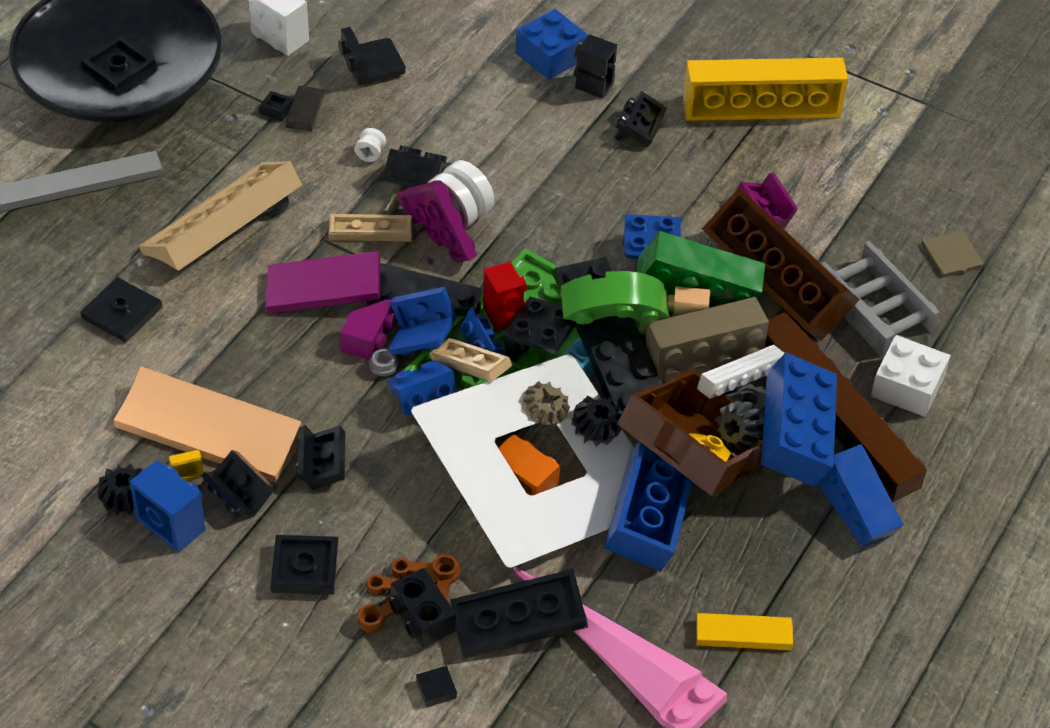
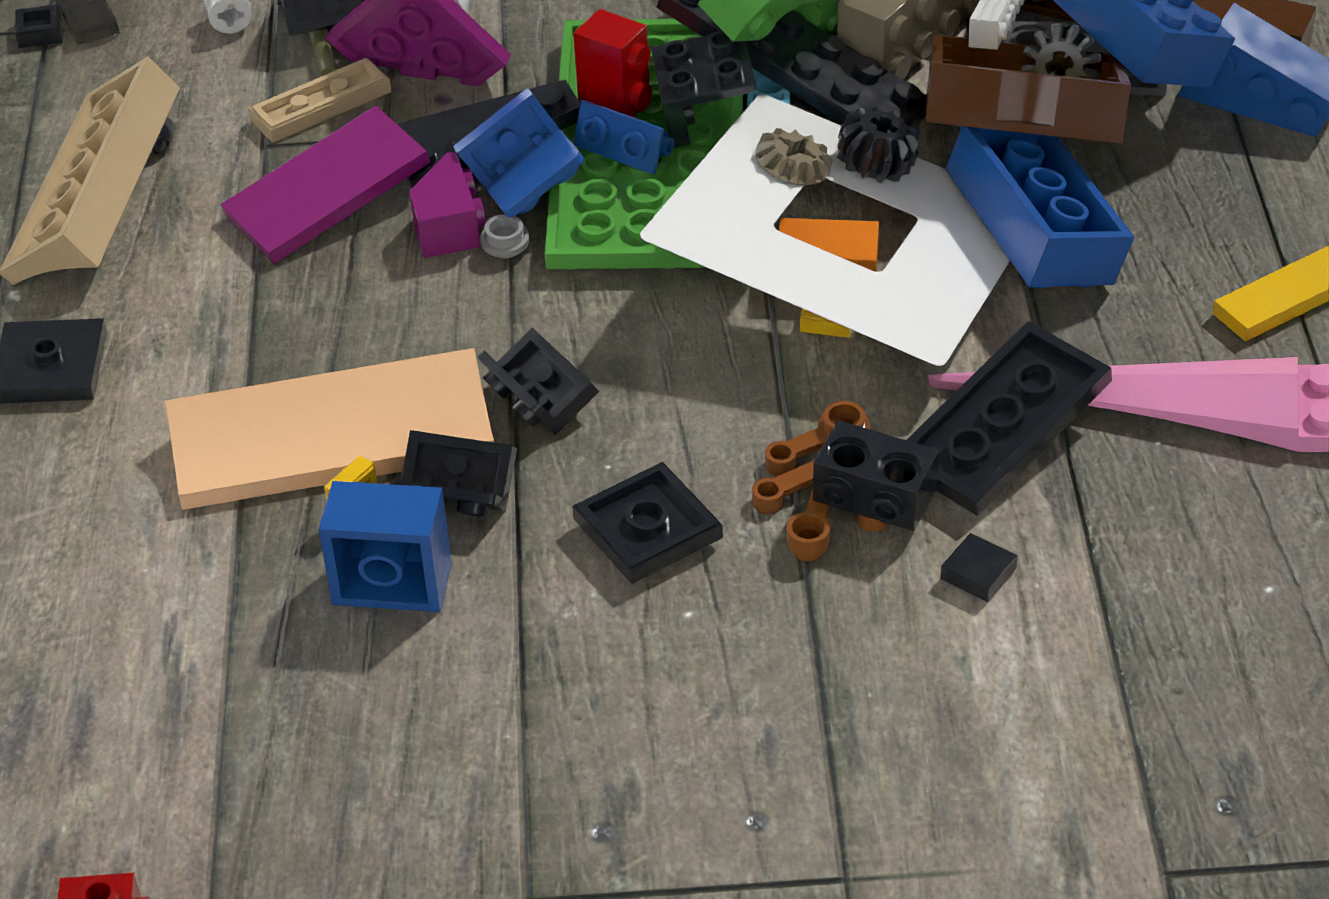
camera: 30 degrees left, 5 degrees down
black gear [97,463,142,516] -> none
blue bracket [386,361,458,416] -> none
tan tile [430,338,512,382] -> none

